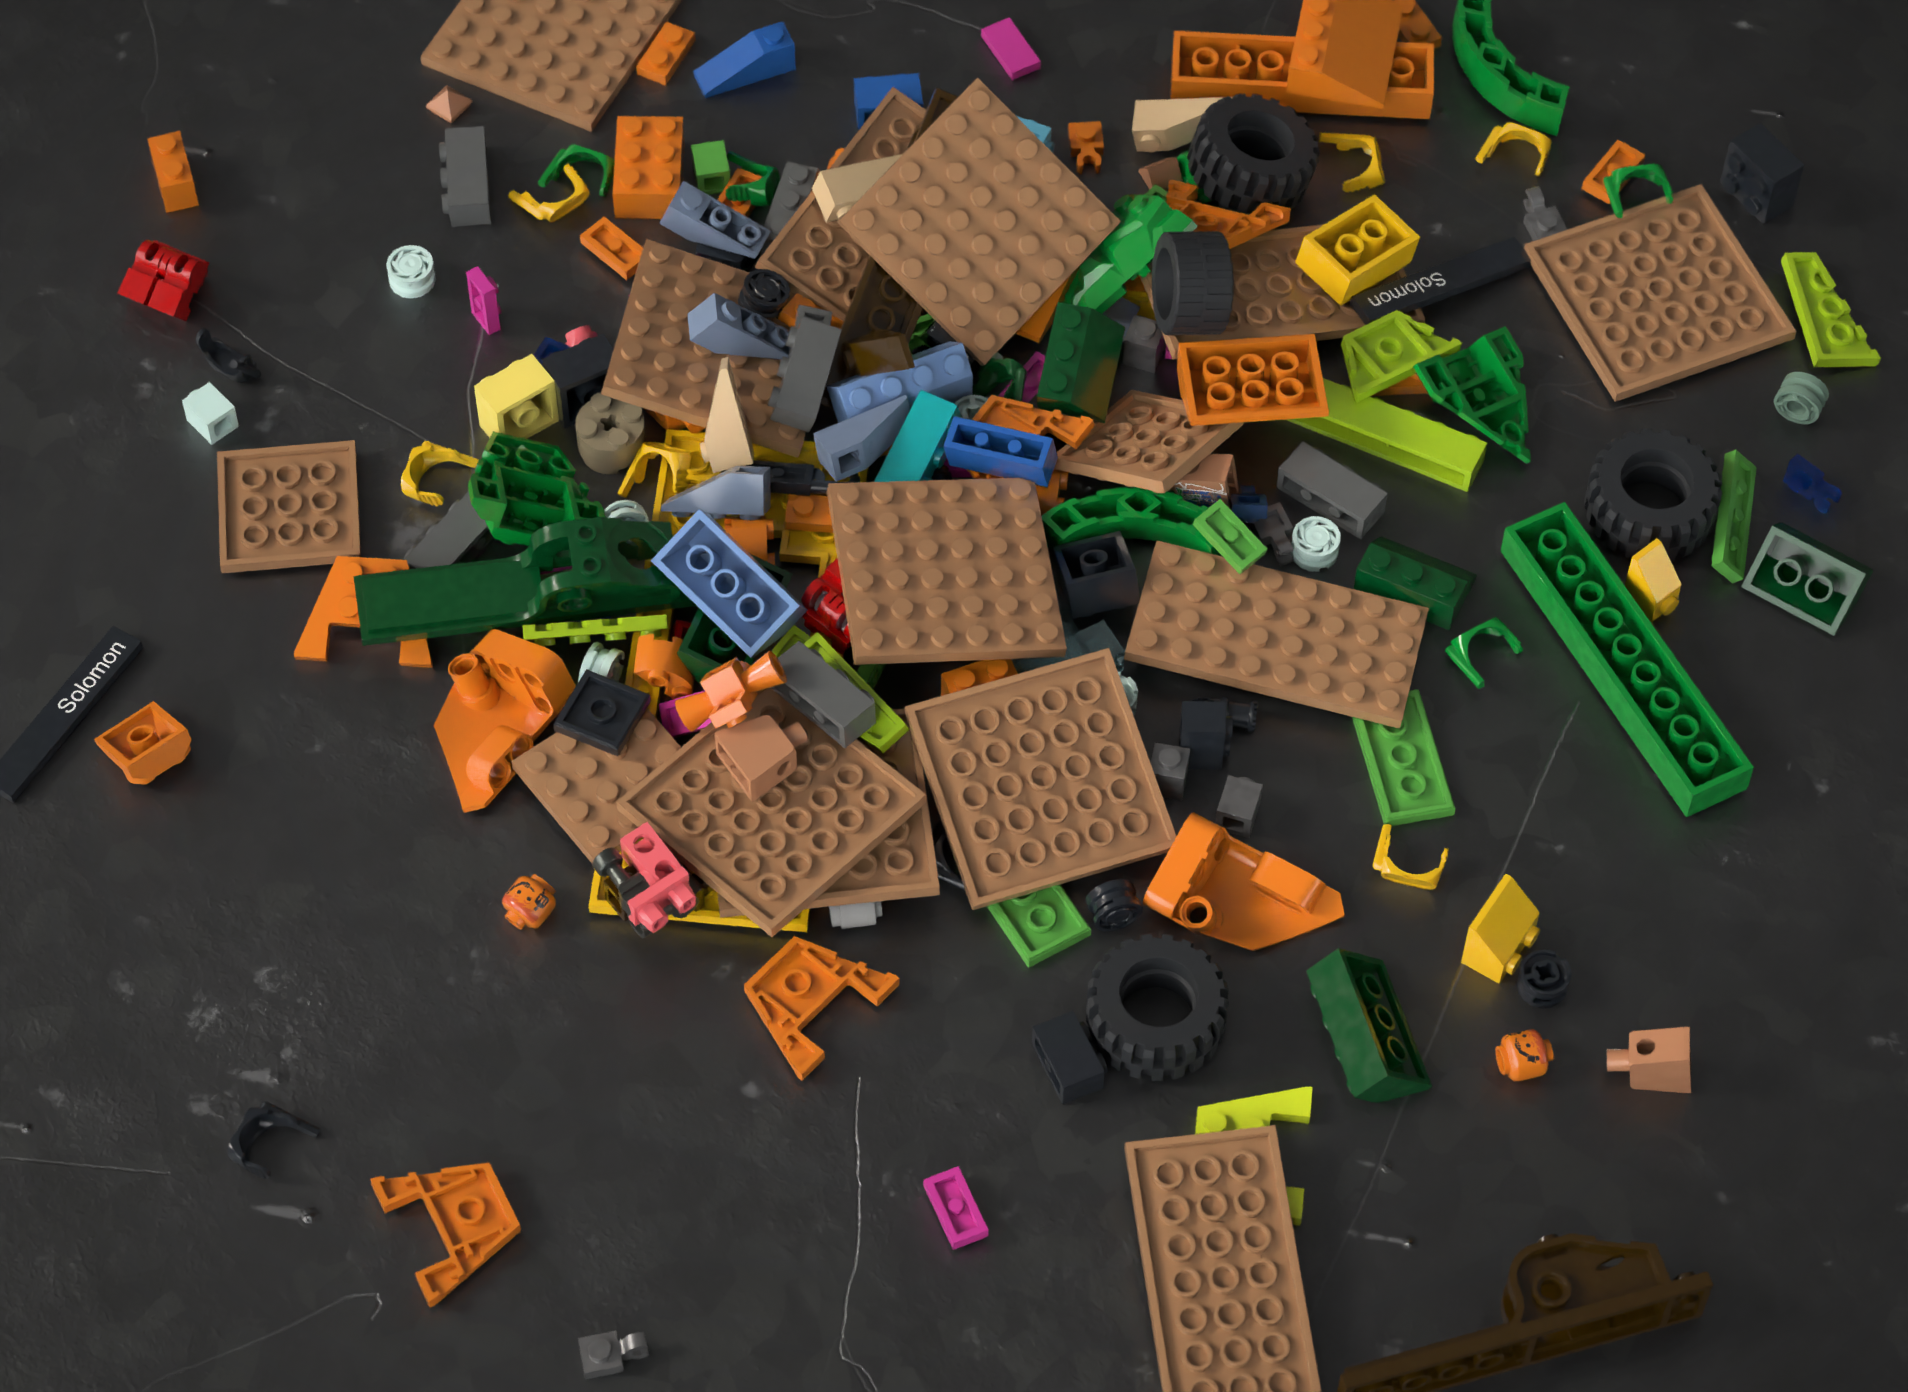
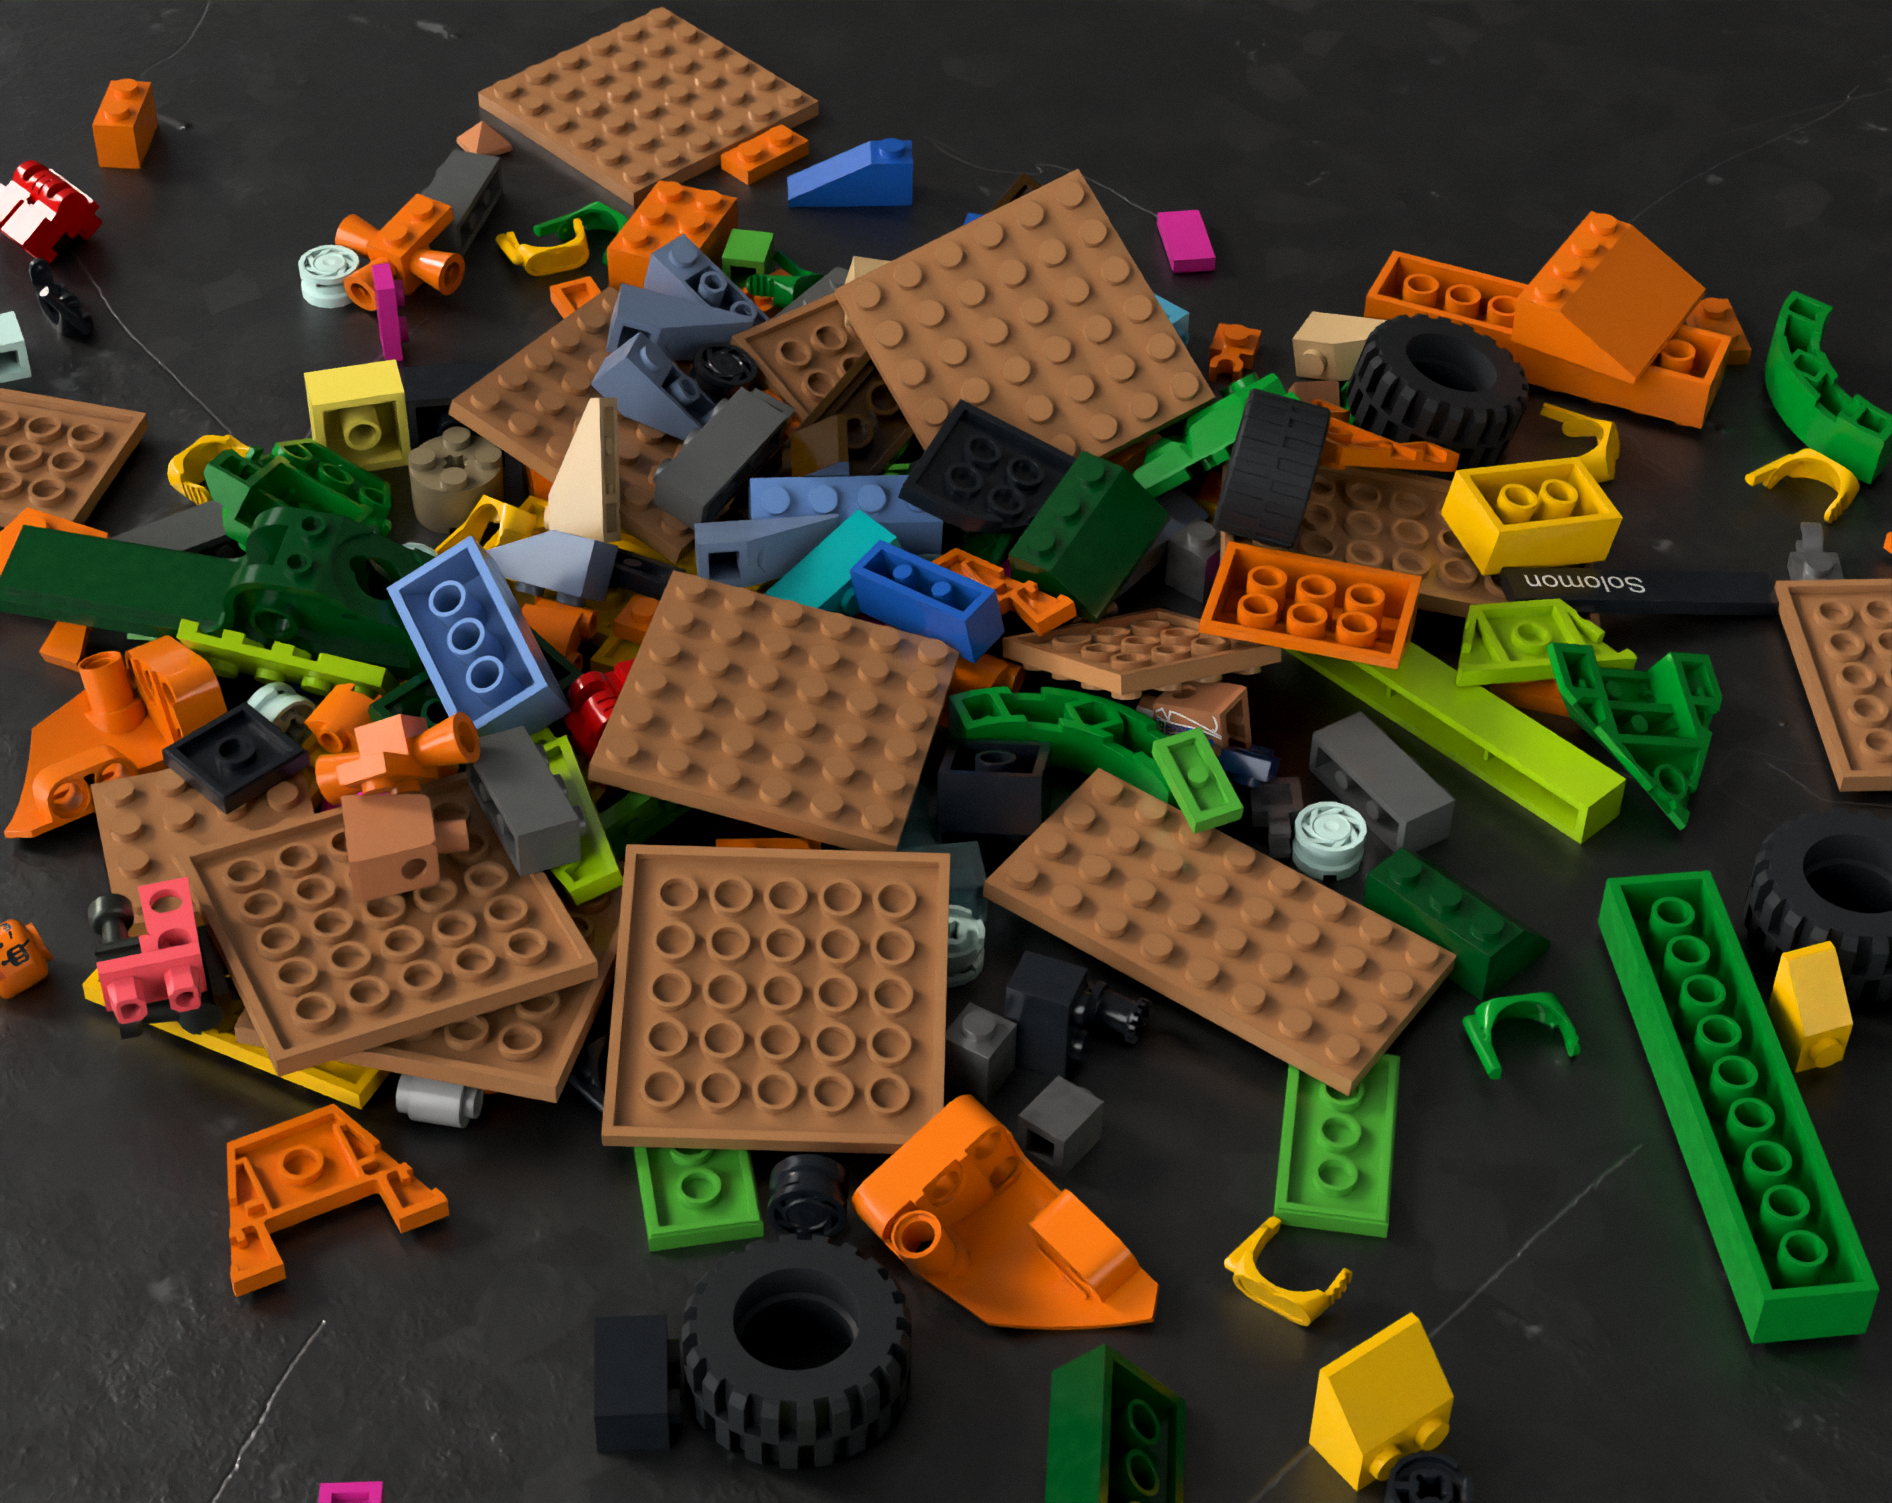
camera: 20 degrees right, 15 degrees down
none -> orange brick [335,193,465,311]
none -> sand blue slope [606,283,754,361]
none -> black plate [898,399,1077,534]

